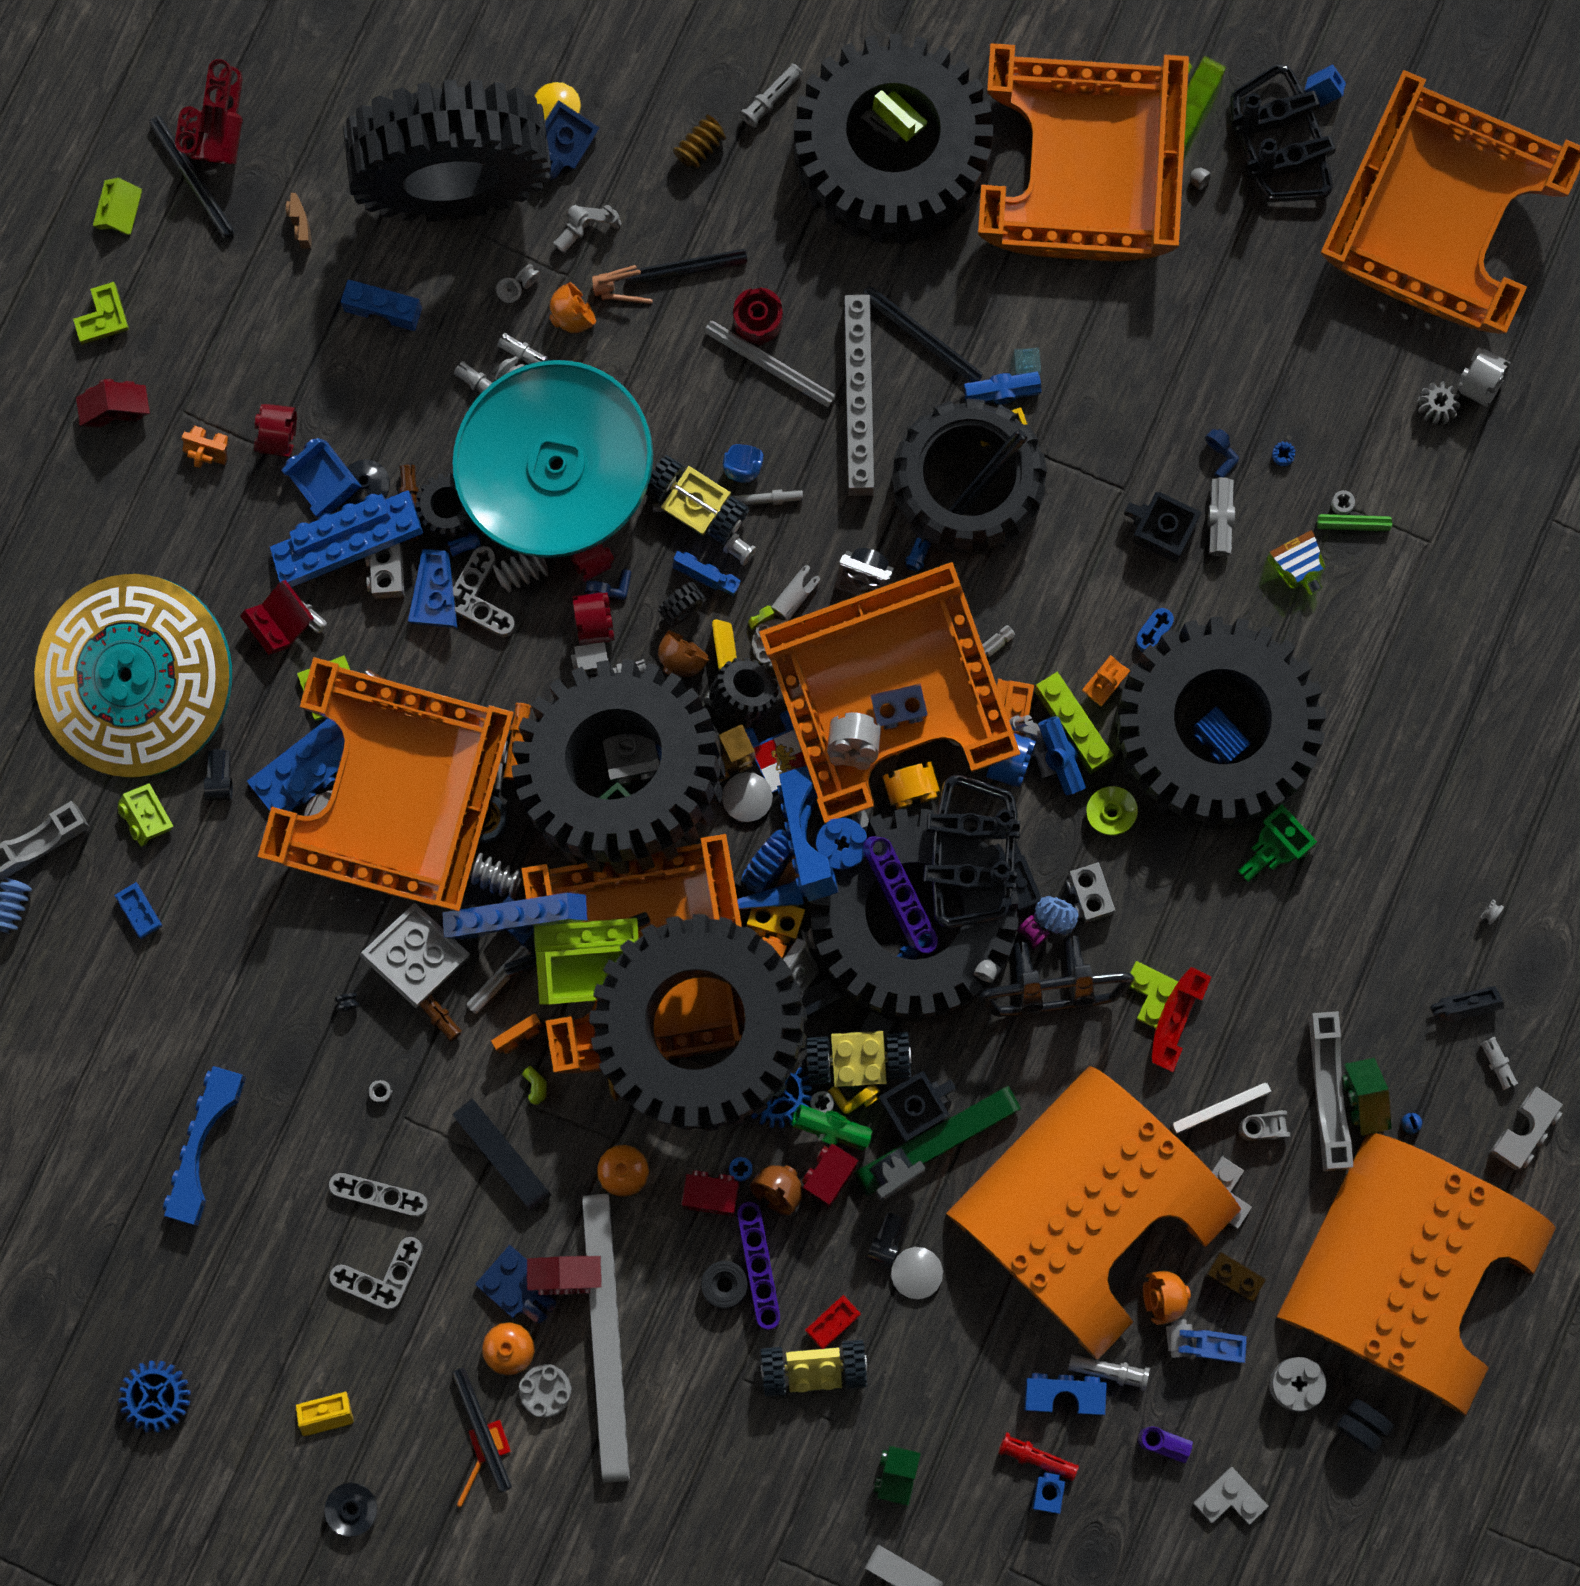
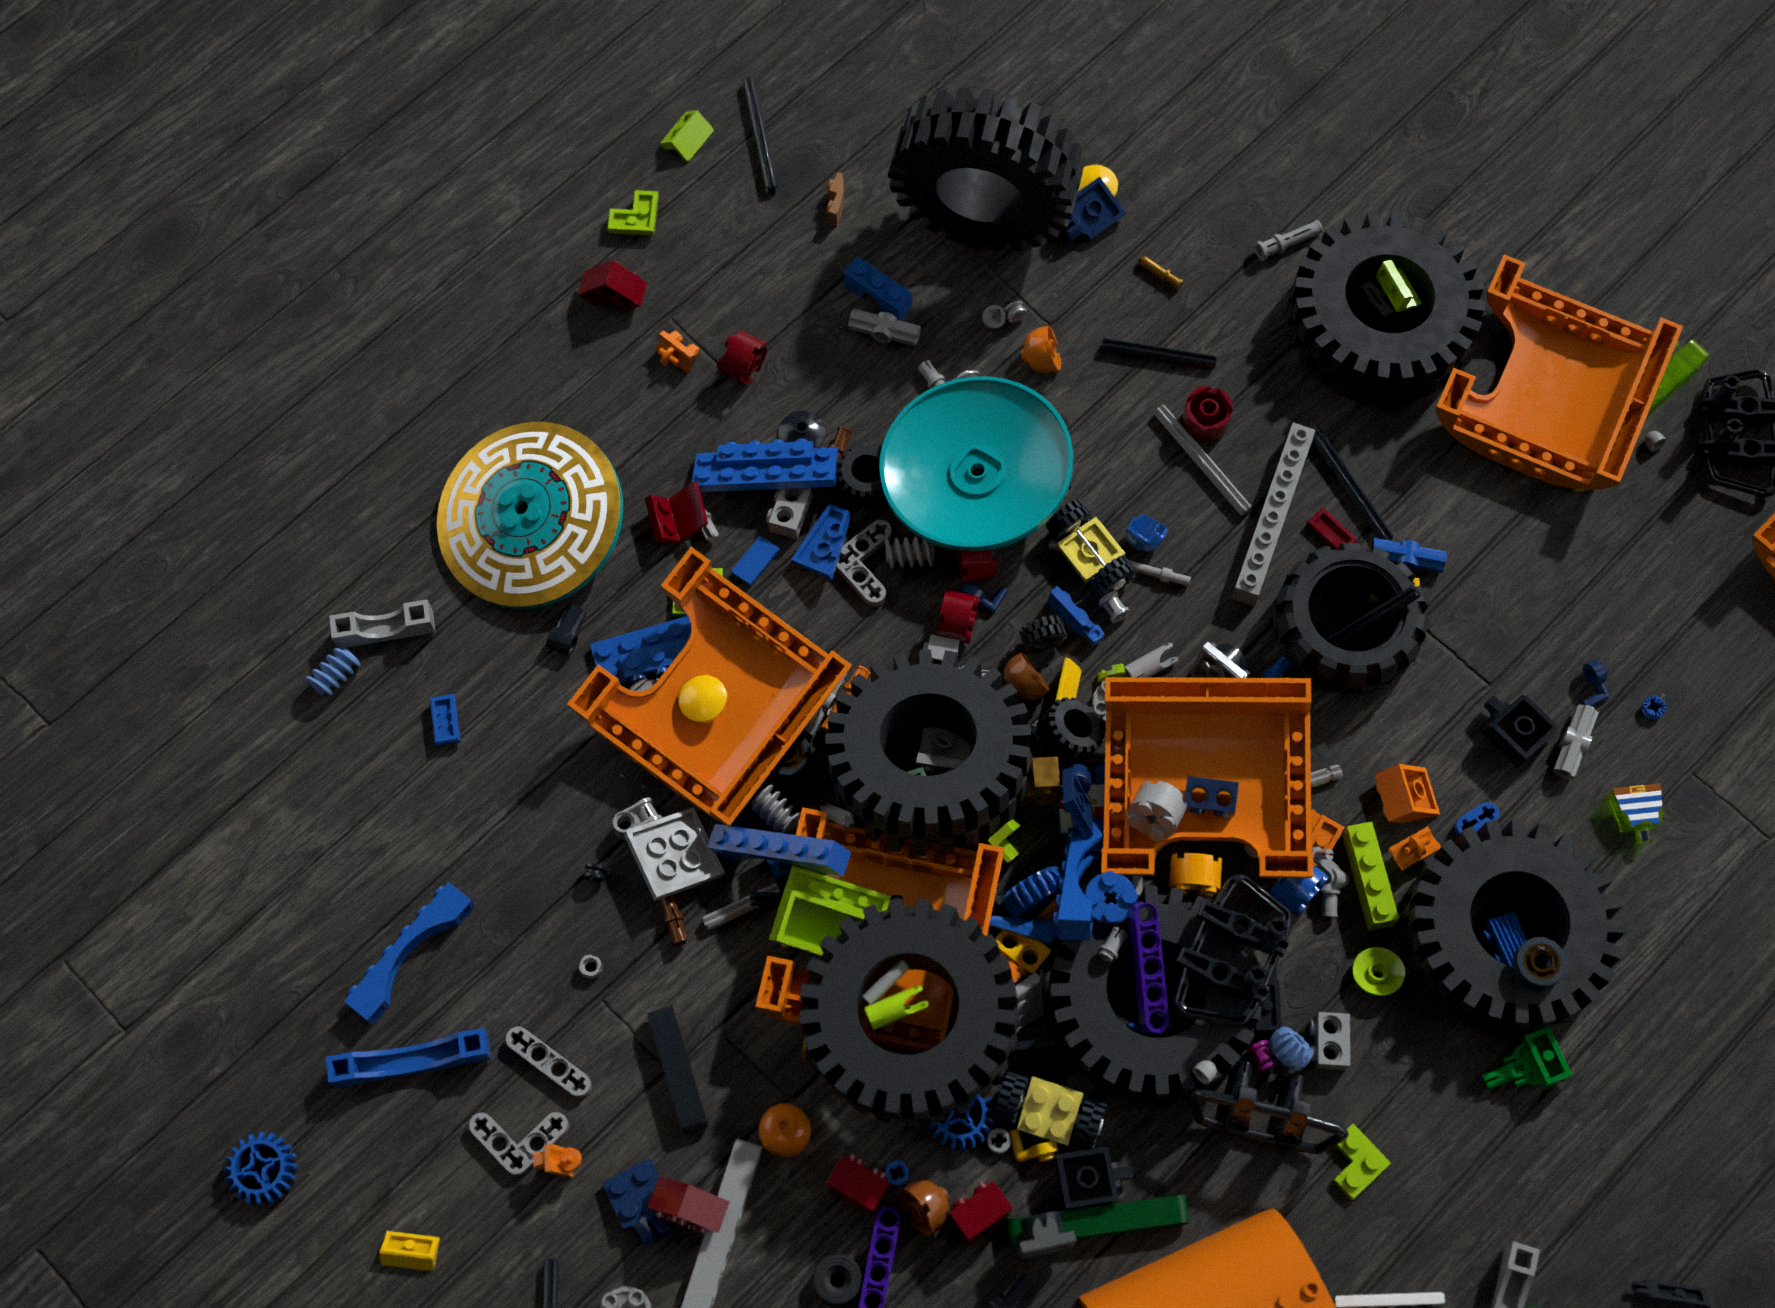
camera: 20 degrees right, 10 degrees down
lime bracket [118,783,173,846] -> none
dark red piece [175,59,243,165] -> none
blue panel [281,438,362,517] -> none
blue pin [448,531,481,557] -> none
orange cylinder [482,1322,535,1375] -> none
orange plate [491,1013,543,1054] -> none
light grey pin [497,333,548,364] -> none
lime arm [522,1065,547,1105] -> none
light grey pin [553,205,621,254] -> none
nougat plant [592,265,653,304] -> none
pearl gold piece [673,114,727,168] -> none
light grey dish [722,772,773,822] -> none
green piece [792,1104,872,1151] -> none
clear light blue tile [1014,348,1041,375] -> none
blue piece [1038,716,1086,795] -> none
red slope [1152,967,1211,1072] -> none
bright green axle [1317,514,1392,531] -> none
light grey bush [1331,490,1355,515] -> none
light grey bush [1480,899,1504,925] -> none
none -> blue arch [326,1028,492,1089]
none -> orange hips [533,1144,582,1178]
none -> light grey piece [613,797,662,840]
none -> yellow dish [679,675,728,724]
none -> blue tile [731,536,780,587]
none -> light grey axle [819,803,856,827]
none -> light grey piece [848,309,921,347]
none -> light grey piece [862,959,910,1005]
none -> lime piece [864,986,929,1030]
none -> lime panel [988,818,1021,863]
none -> dark blue plate [1060,763,1094,839]
none -> light grey pin [1098,927,1128,962]
none -> pearl gold piece [1138,256,1184,290]
none -> dark red tile [1305,507,1358,550]
none -> orange slope [1374,764,1440,823]
none -> wheel [1512,937,1567,990]

